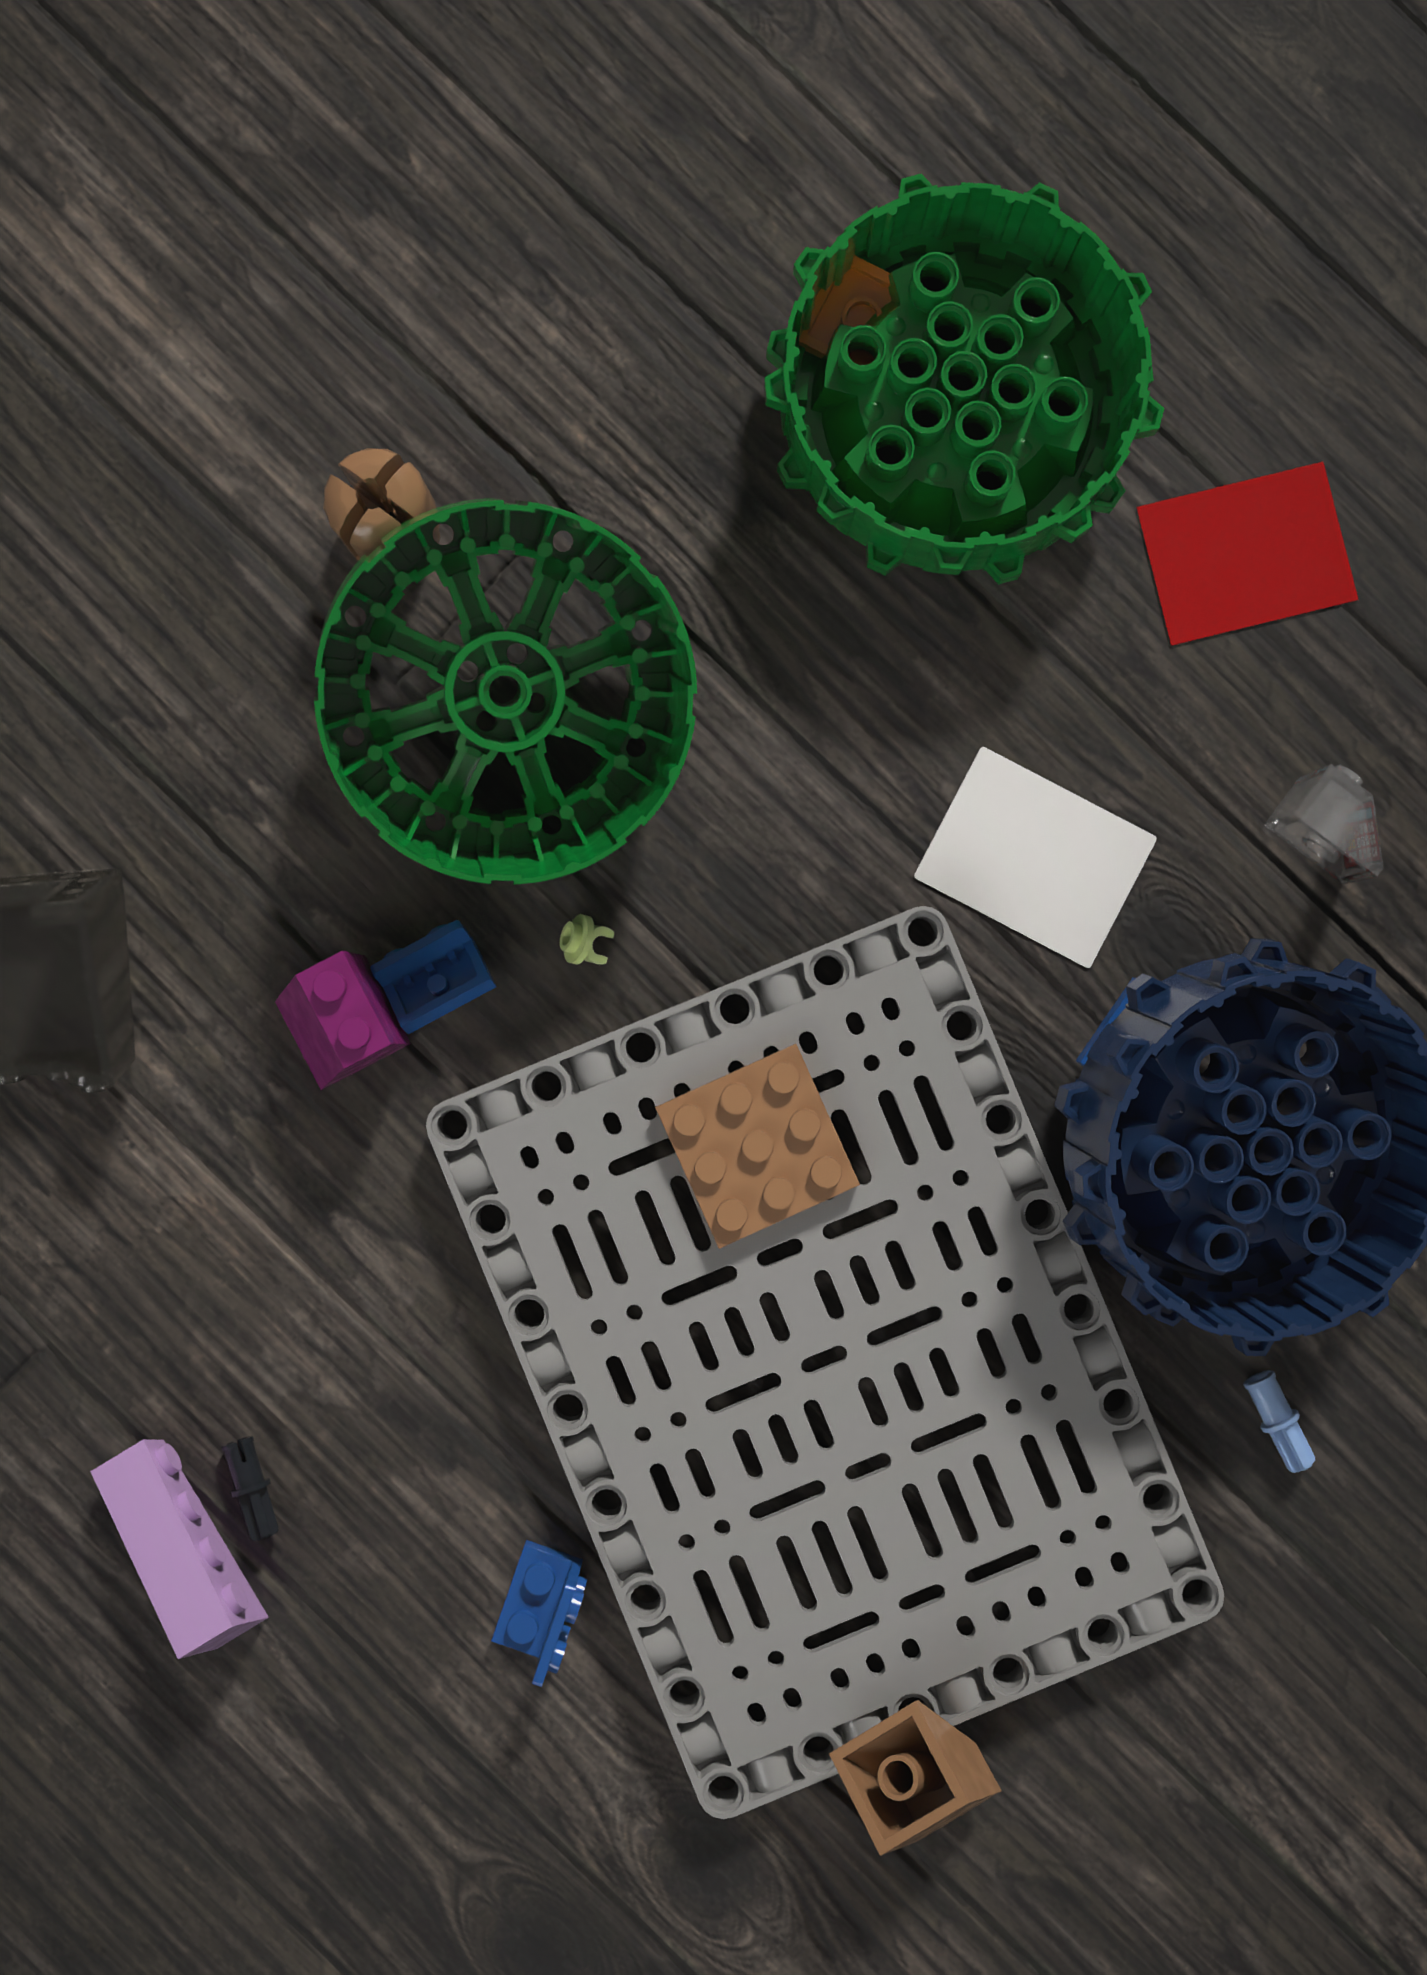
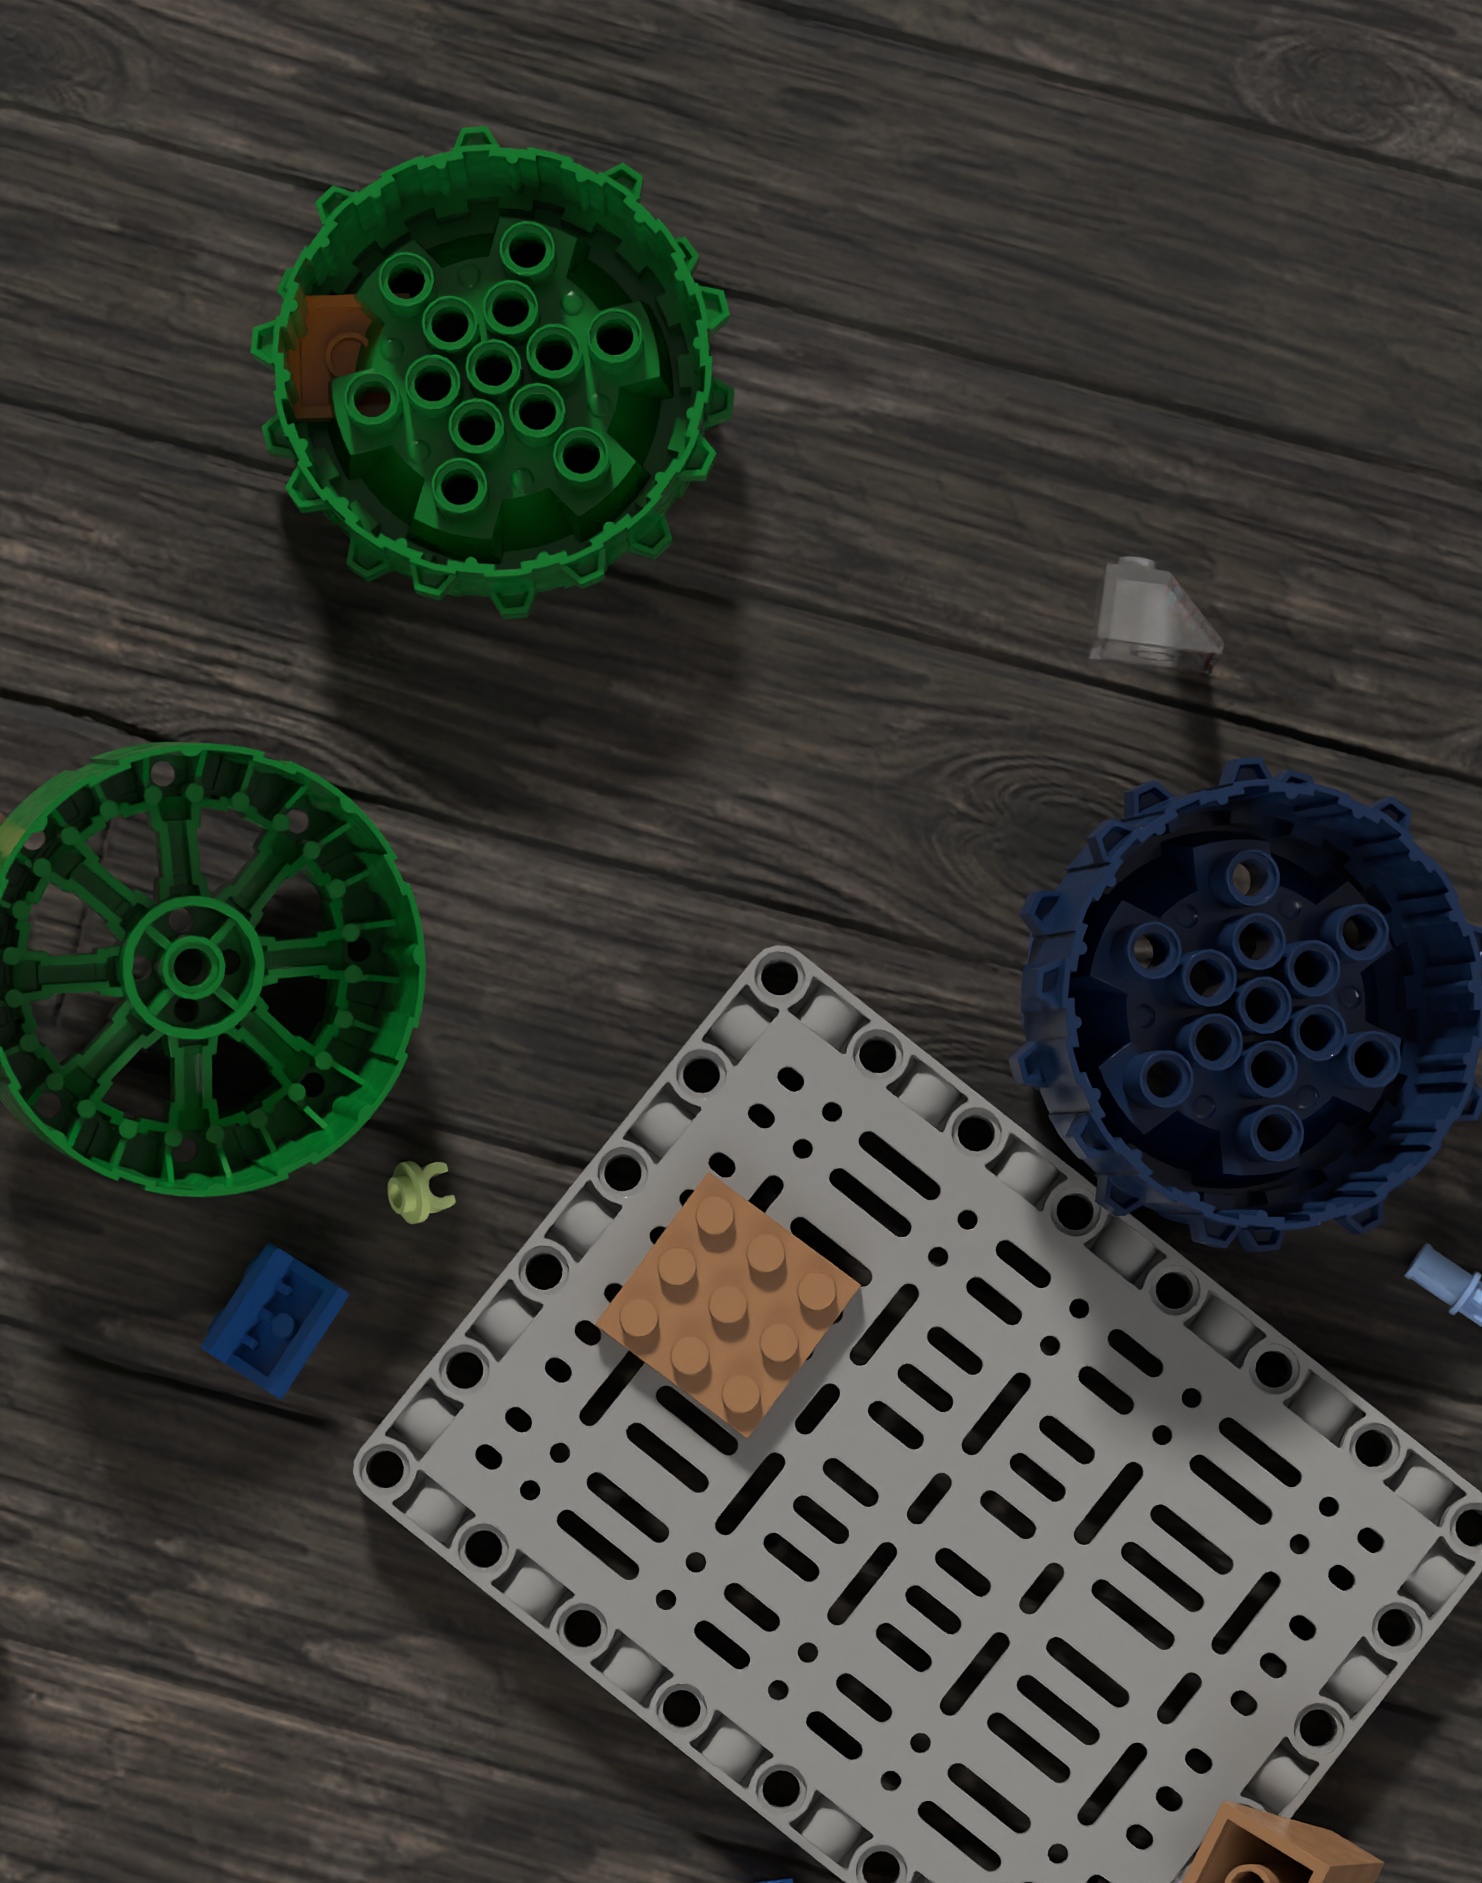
camera: 30 degrees left, 5 degrees down
magenta slope [275,950,411,1090] -> none
white sticker [914,747,1157,968] -> none
red sticker [1136,462,1359,646] -> none

